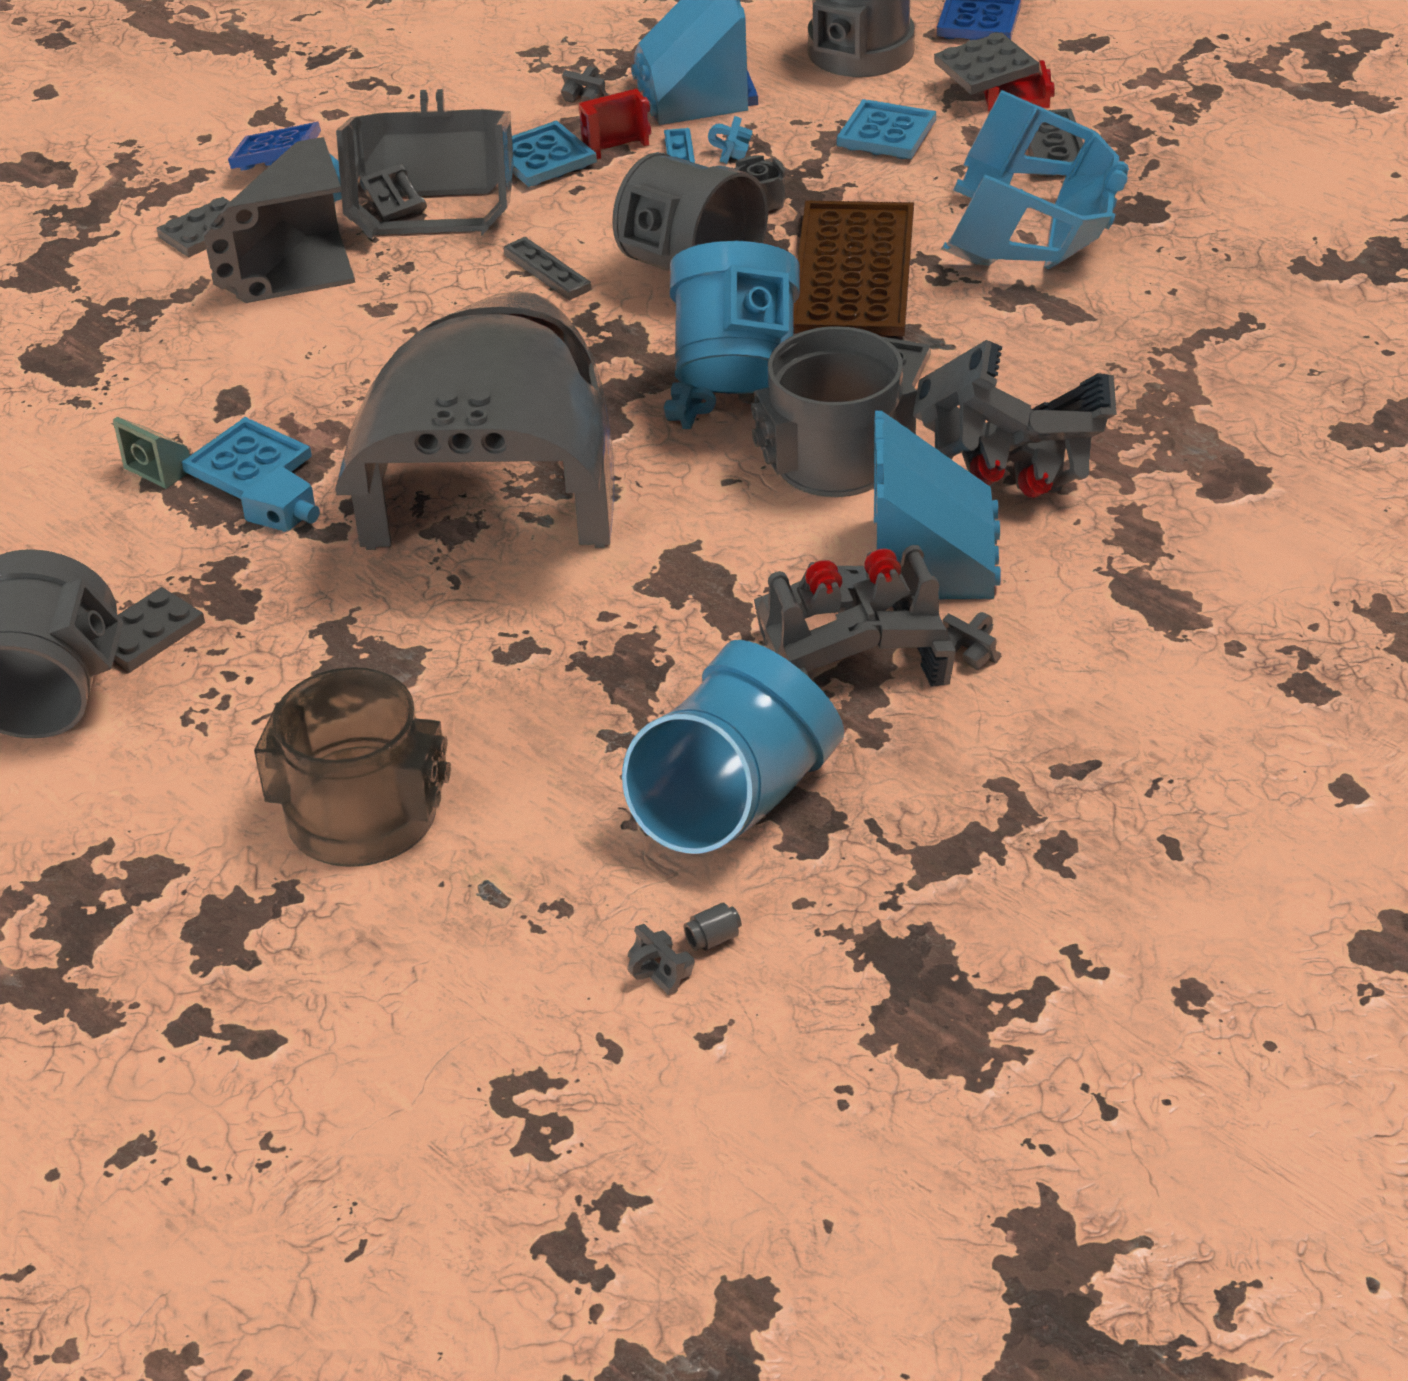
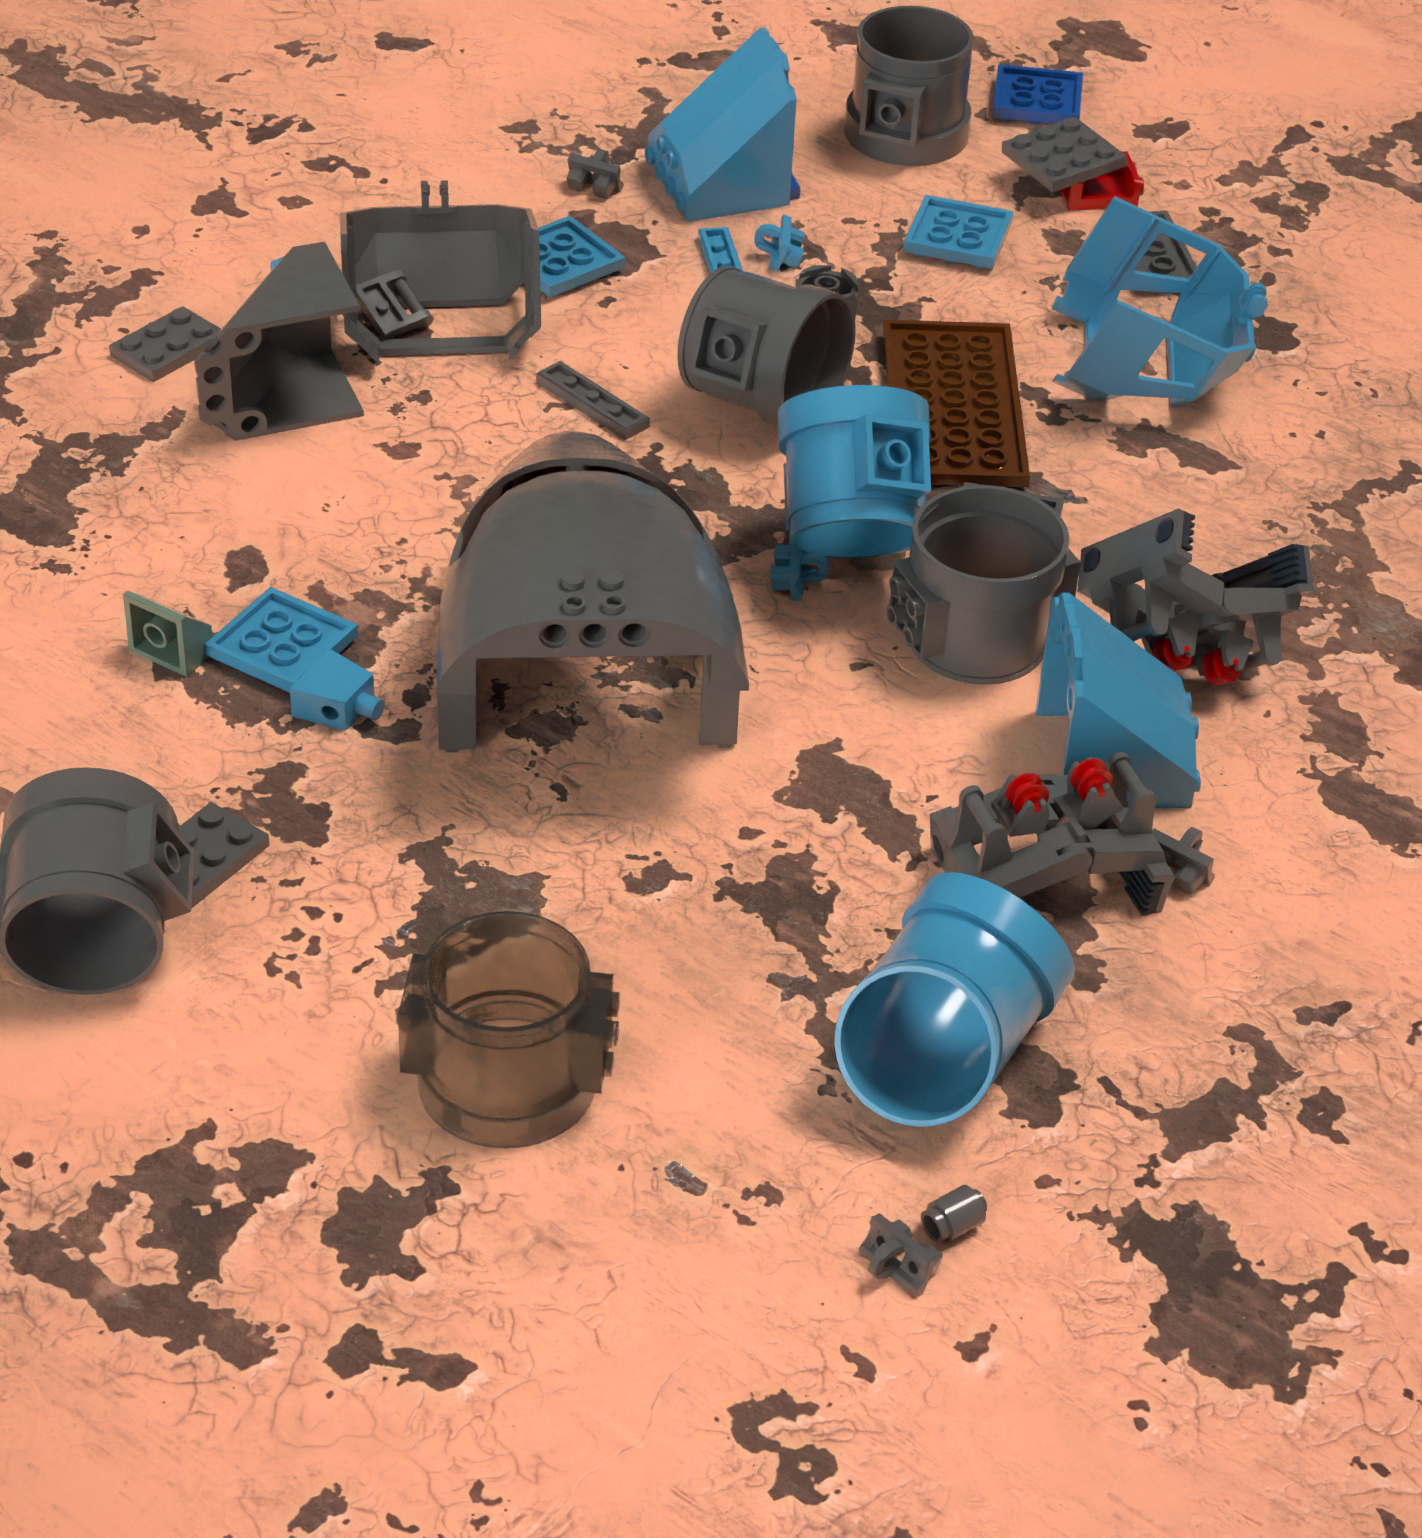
camera: 10 degrees left, 0 degrees up
blue plate [228,121,321,171] -> none
red panel [578,88,652,160] -> none

